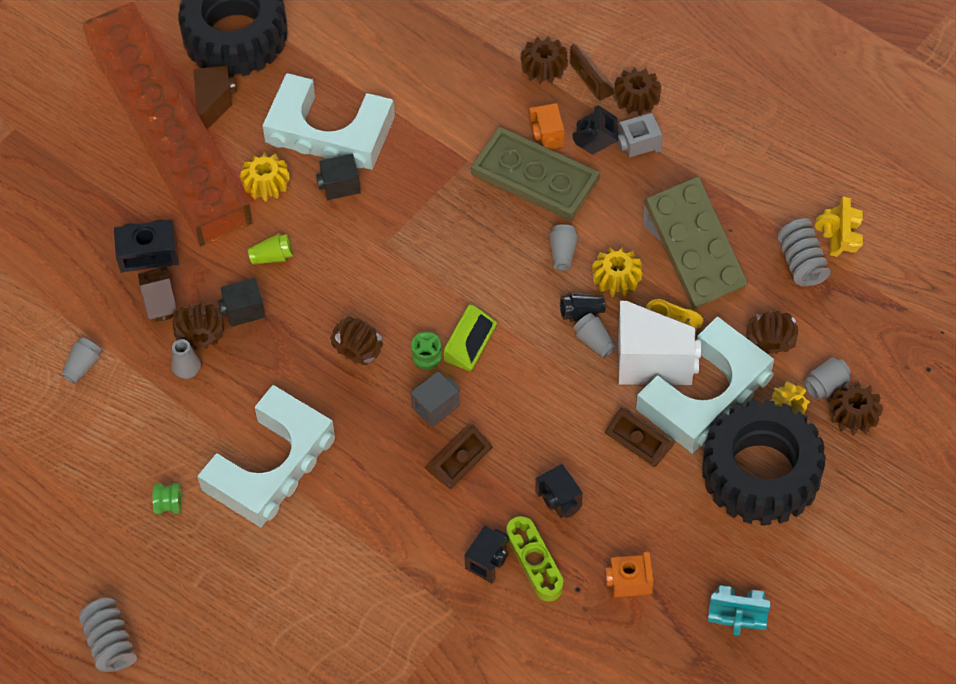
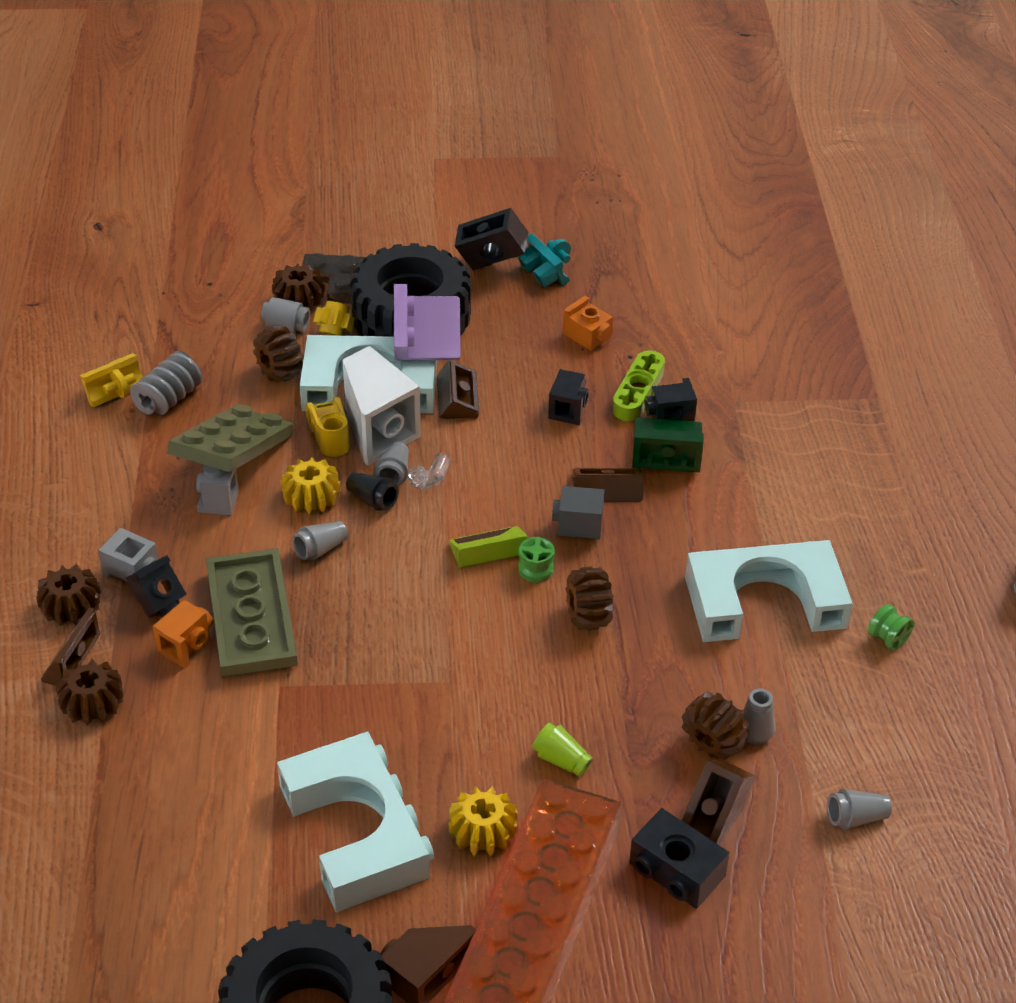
camera: 135 degrees left, 15 degrees down
pearl dark grey brick [217,278,266,327] -> none
pearl dark grey brick [316,154,361,200] -> none
none -> clear smoke plate [302,253,365,304]
none -> lavender bracket [394,284,461,360]
none -> clear arm [408,453,451,490]
none -> black brick [454,208,529,270]
none -> dark green bracket [632,417,704,473]

